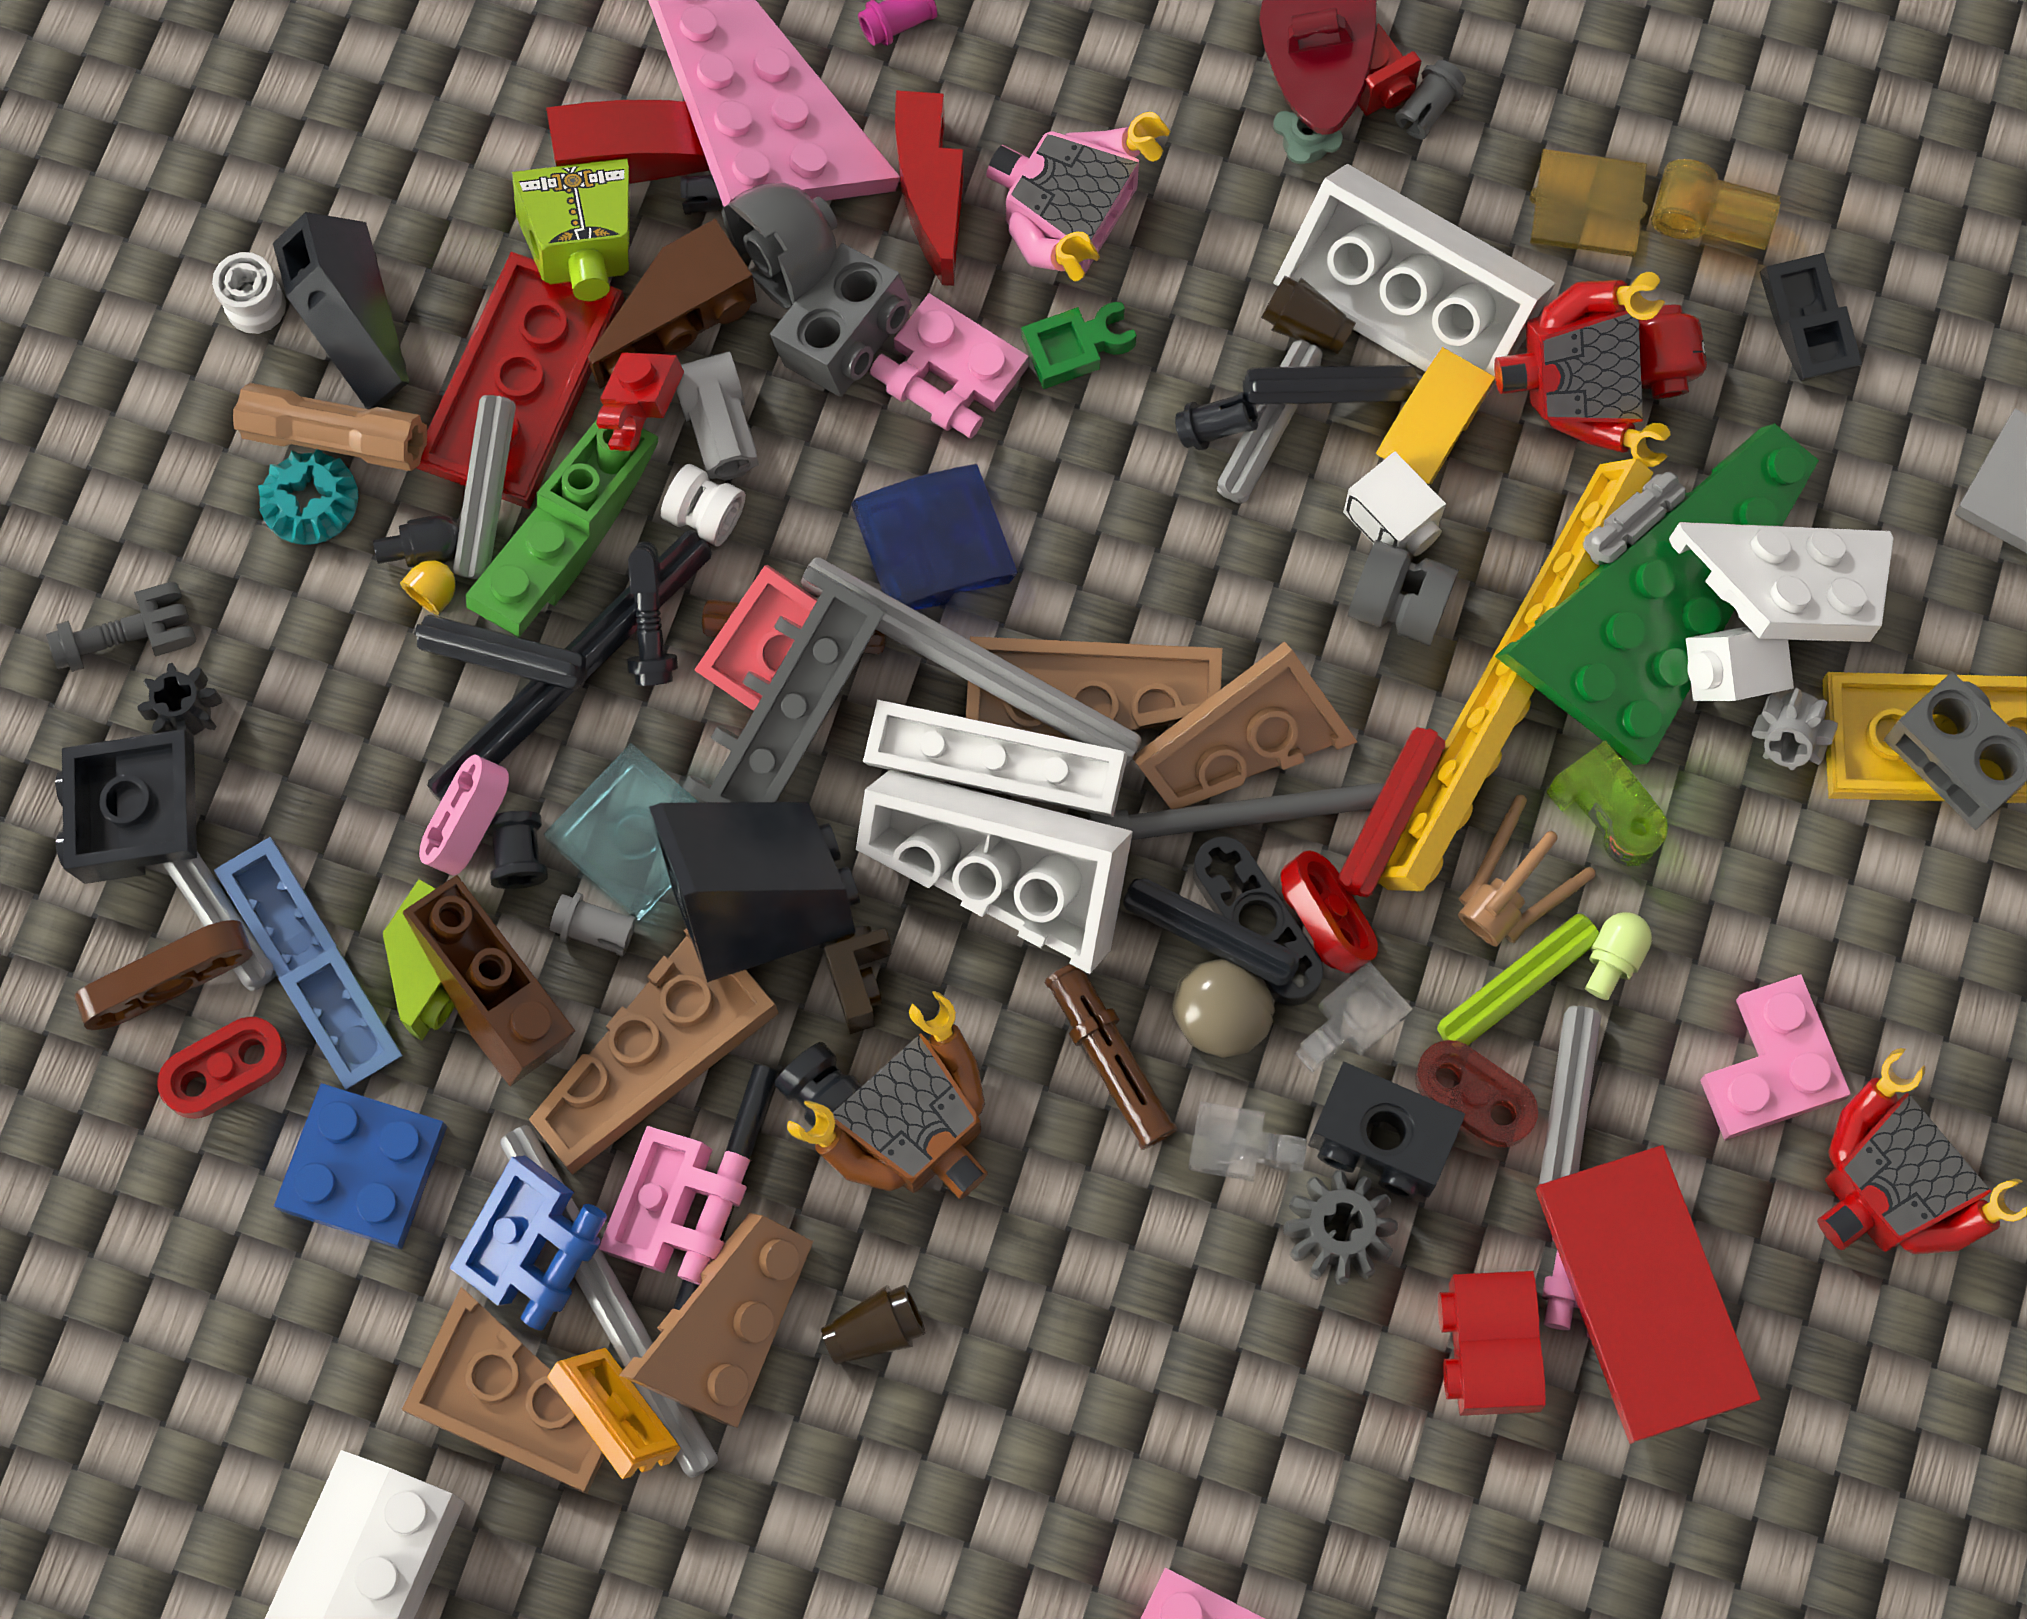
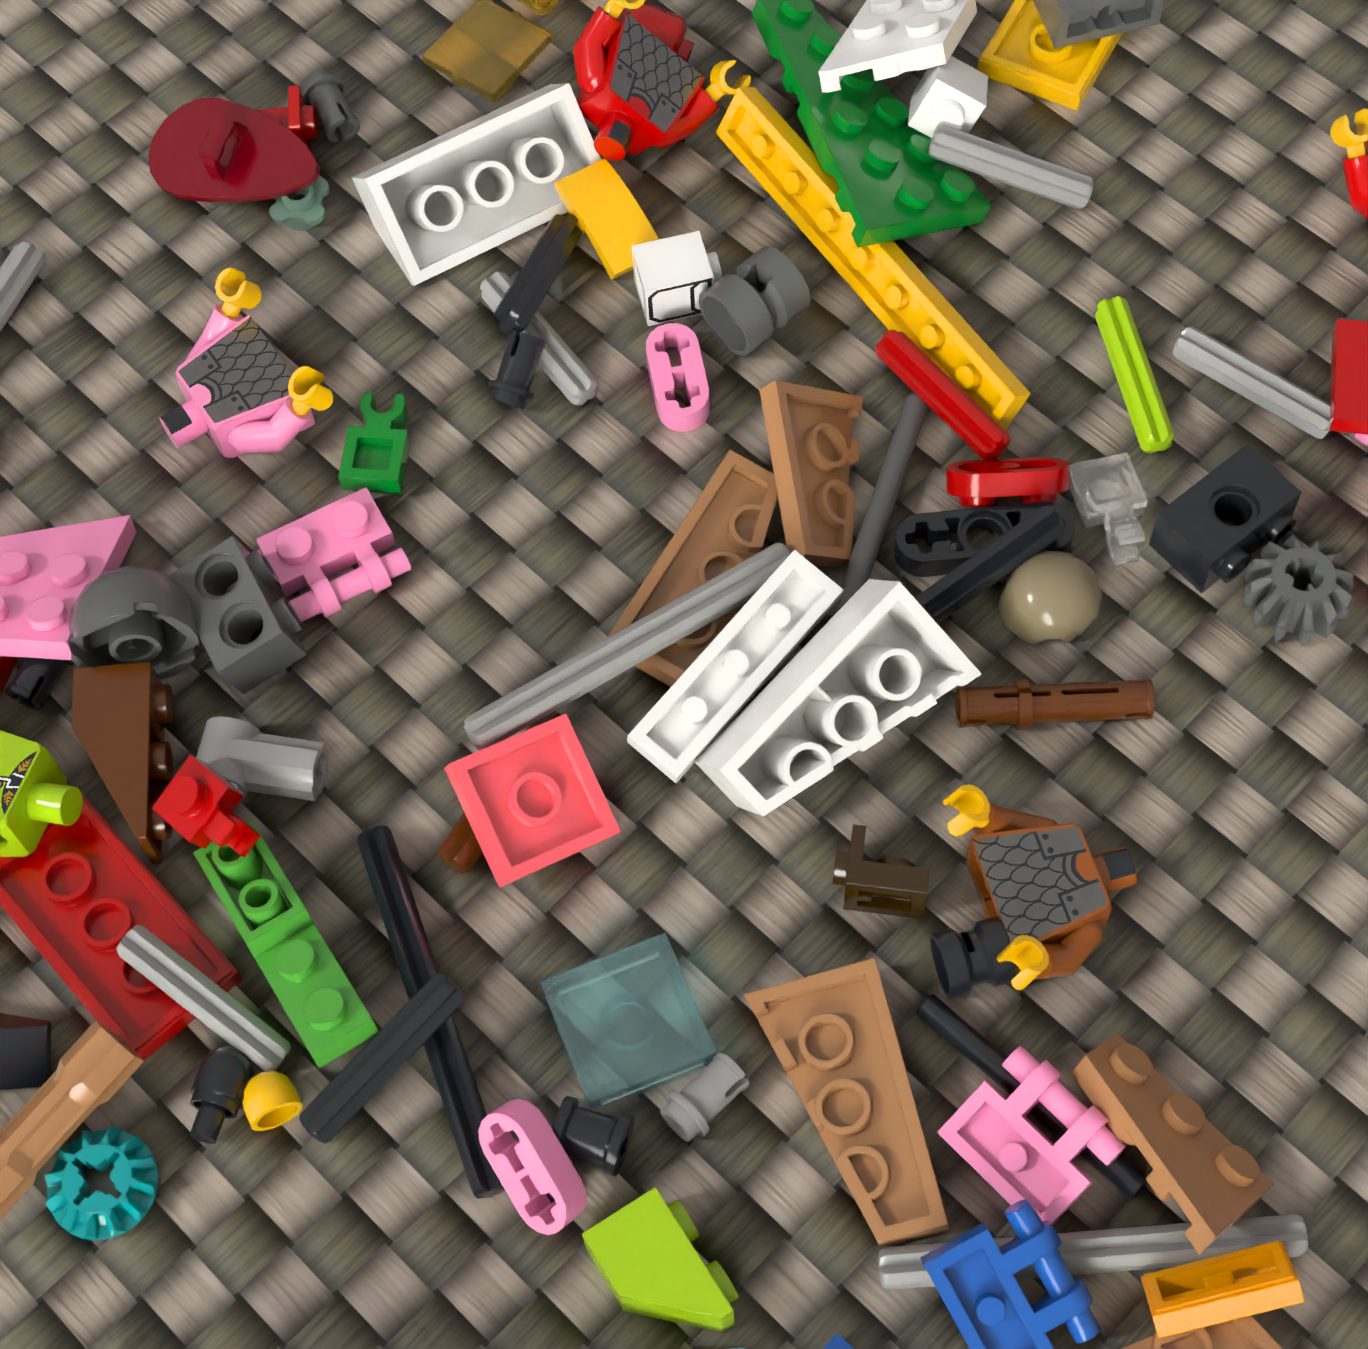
camera: 60 degrees left, 10 degrees down
reddish brown slope [403,875,575,1087] -> none
black hinge [627,541,678,686] -> none
black slope [649,802,860,983] -> none
white wheel [661,464,746,546] -> none
dark grey hinge [683,566,887,802] -> none
dark brown cone [821,1285,925,1365] -> none
clear blue slope [851,464,1018,610] -> none
red slope [895,90,964,286] -> none
clear plate [1189,1101,1307,1182] -> none
dark brown cone [1261,275,1356,354] -> none
clear red plate [1415,1040,1538,1147] -> none
medium nougat plant [1458,794,1596,947] -> none
clear neon green leg [1546,740,1668,866] -> none
light grey axle [1583,472,1686,565] -> none
yellowish green cylinder [1585,912,1652,1000] -> none
bright pink plate [1700,974,1851,1141] -> none
light grey gear [1752,688,1838,770] -> none
none -> bright pink beam [646,323,710,432]
none -> light grey axle [929,125,1093,209]

